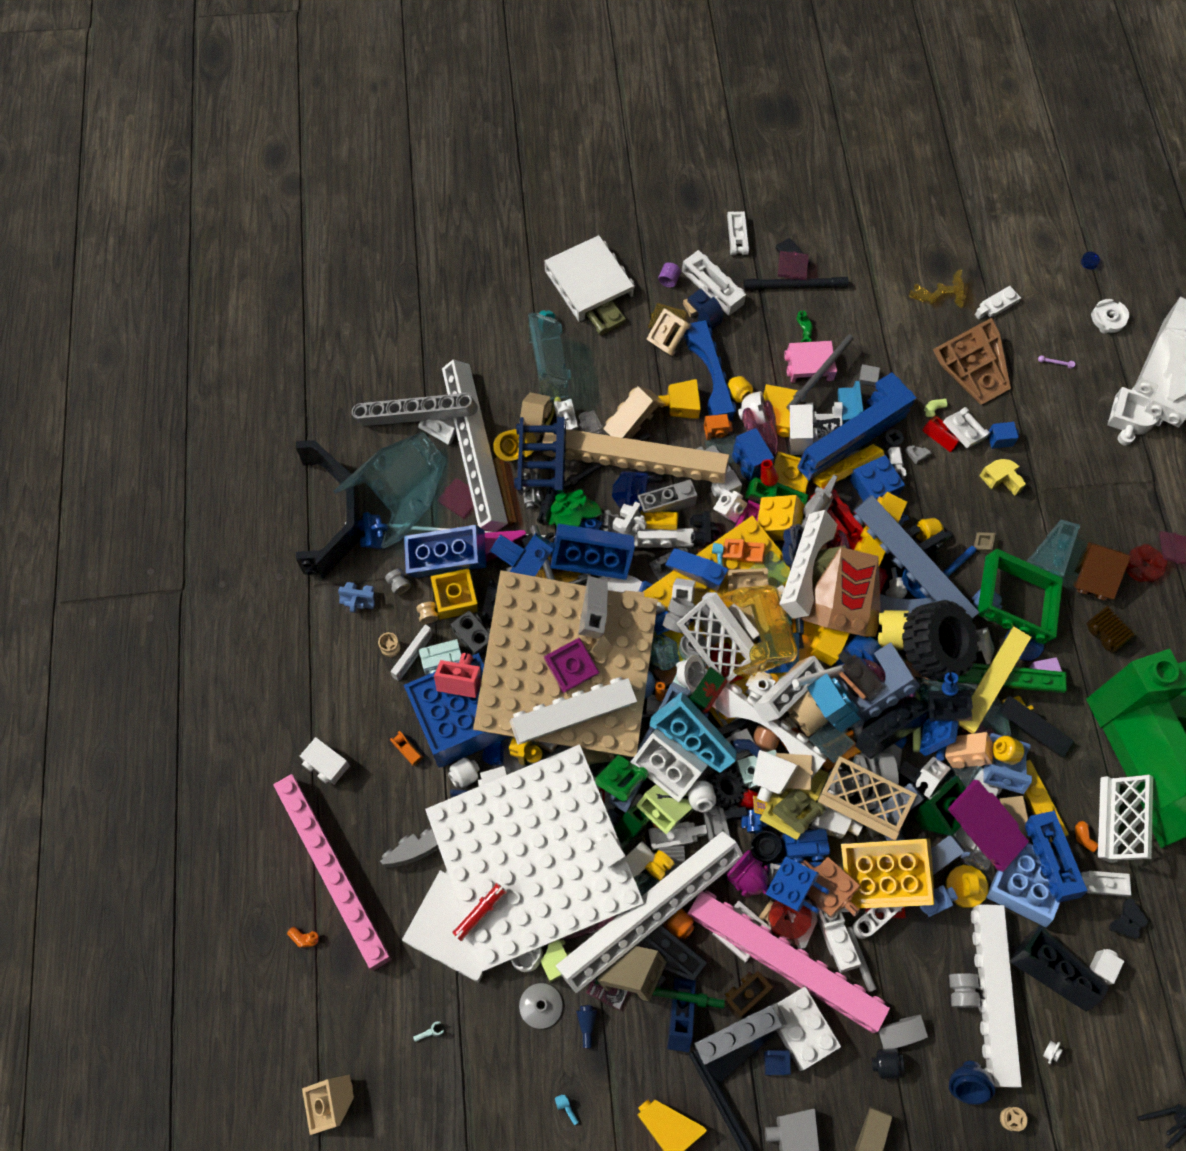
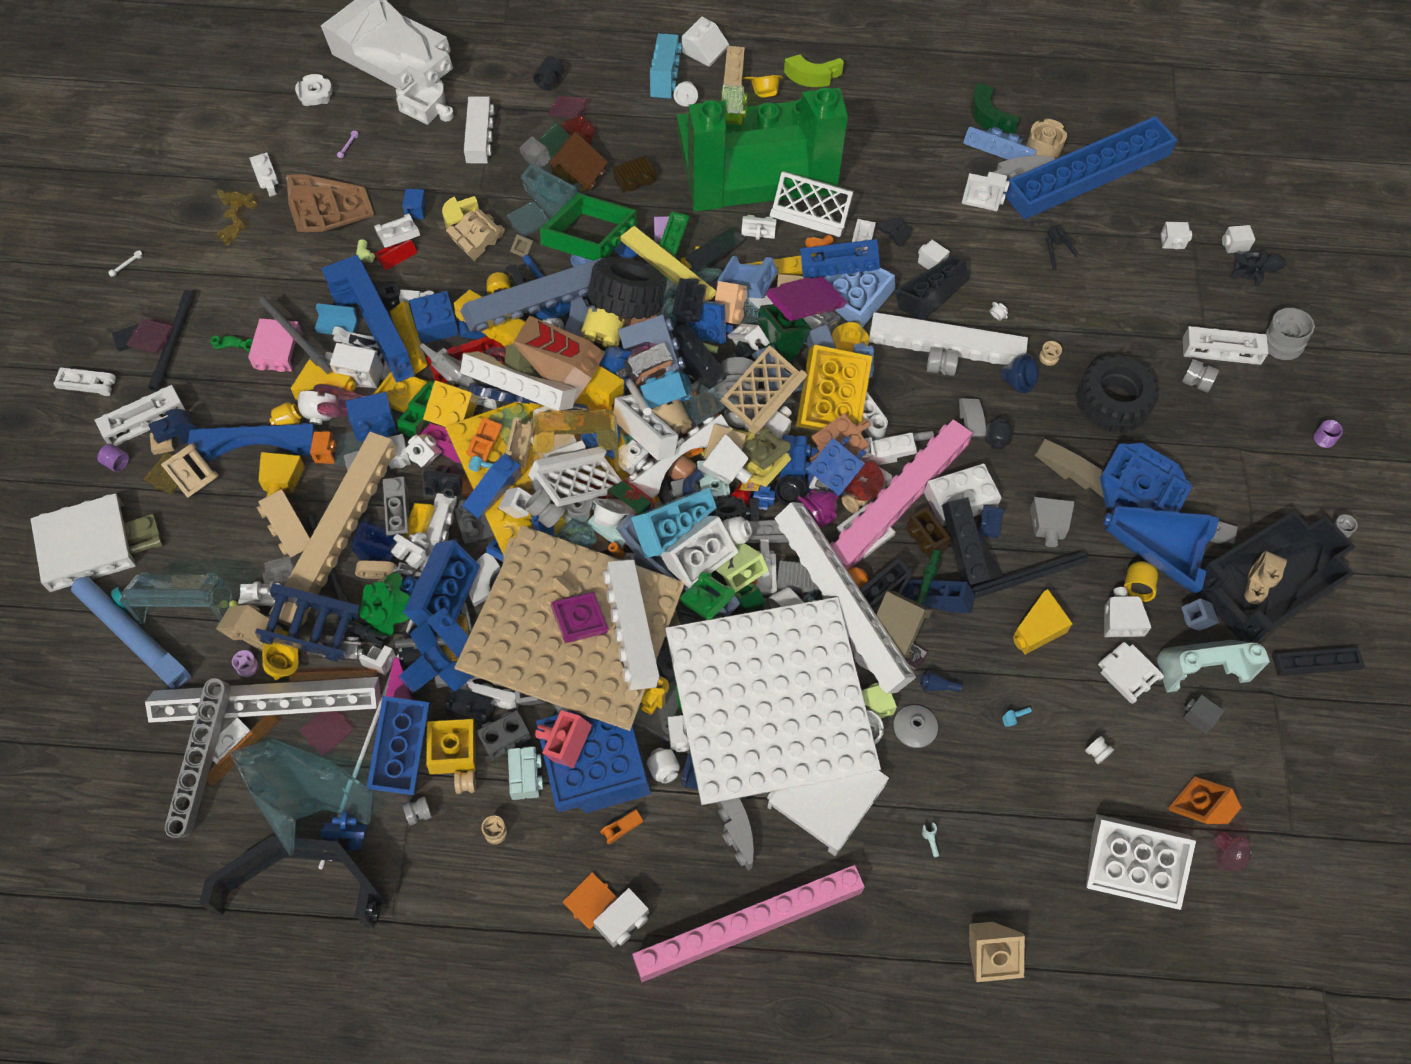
camera: 80 degrees left, 5 degrees down
orange arm [287,926,319,948] -> none
medium blue hips [338,582,375,613] -> none
white tile [391,625,433,681] -> none
red pin [452,883,507,941] -> none
clear blue tile [483,742,504,766] -> none
light grey slope [578,576,608,639] -> none
white brick [593,834,627,870] -> none
yellow wheel [645,850,674,881] -> none
red cone [760,459,779,486] -> none
light grey tile [859,364,880,386] -> none
light grey tile [905,446,931,464] -> none
blue pin [942,672,959,696] -> none
yellow head [992,736,1024,765] -> none
clear blue tile [1081,251,1100,269] -> none
none -> medium blue brick [71,576,192,690]
none -> white hinge [109,251,143,277]
none -> clear orange axle [207,715,278,785]
none -> lavender wheel [232,650,259,677]
none -> tan beam [355,561,397,579]
none -> white panel [359,646,396,676]
none -> tan hips [446,209,505,261]
none -> white brick [464,97,494,163]
none -> clear light blue piece [506,201,549,237]
none -> clear brick [519,136,551,170]
none -> clear green piece [536,122,570,159]
none -> orange piece [563,872,618,930]
none -> white hips [741,215,776,240]

